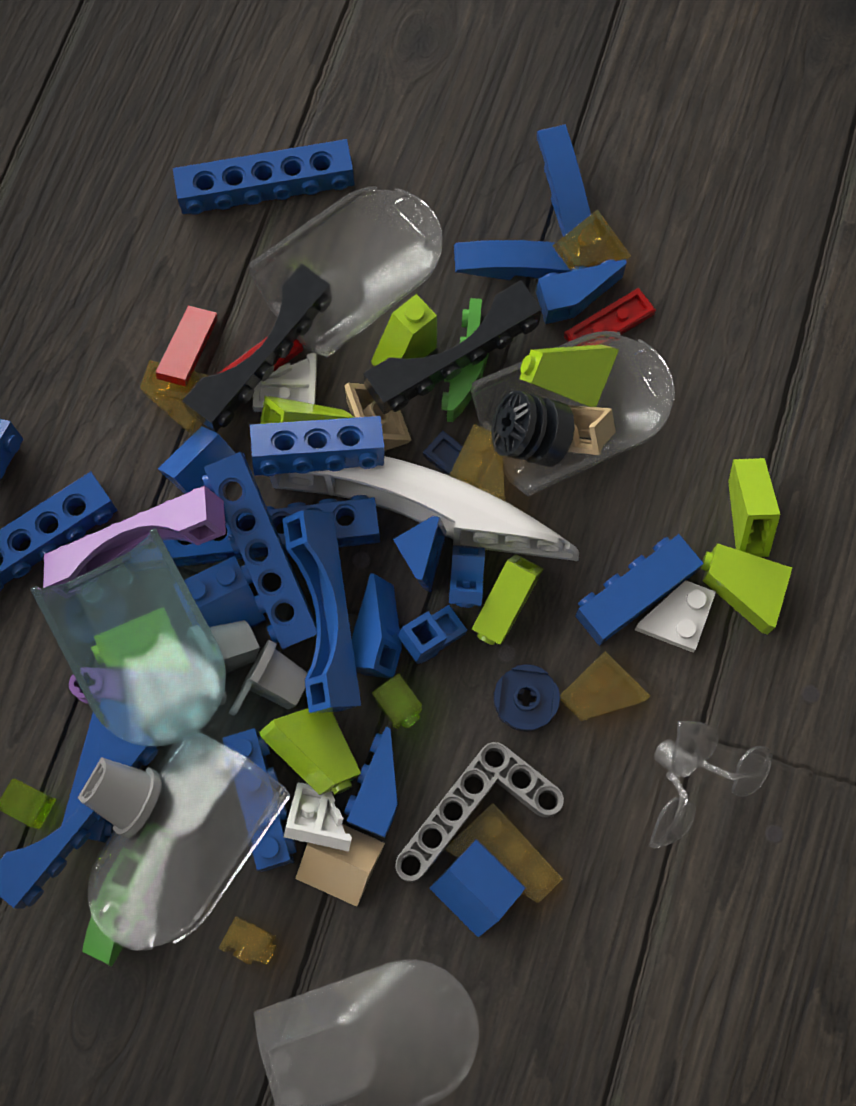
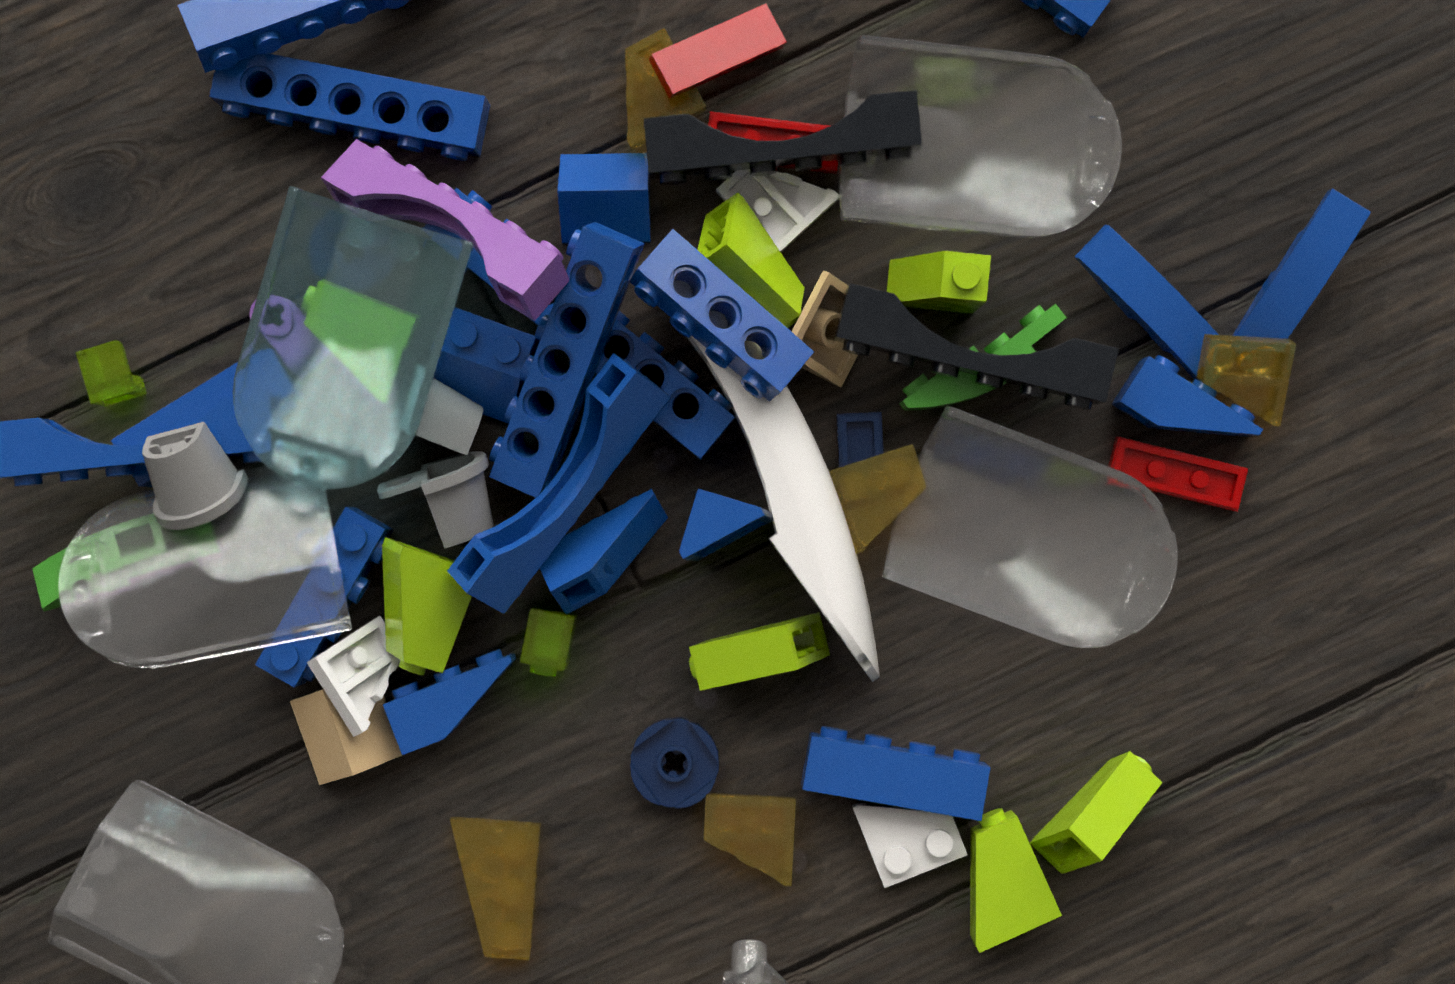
camera: 45 degrees right, 15 degrees up
clear yellow brick [218,916,277,965] -> none
light grey beam [395,742,564,882] -> none
blue brick [398,605,468,664] -> none
blue slope [429,839,526,937] -> none
blue brick [449,545,485,608] -> none
black wheel [491,390,575,467] -> none
lime slope [519,345,619,407] -> none
tan window [568,405,616,455] -> none

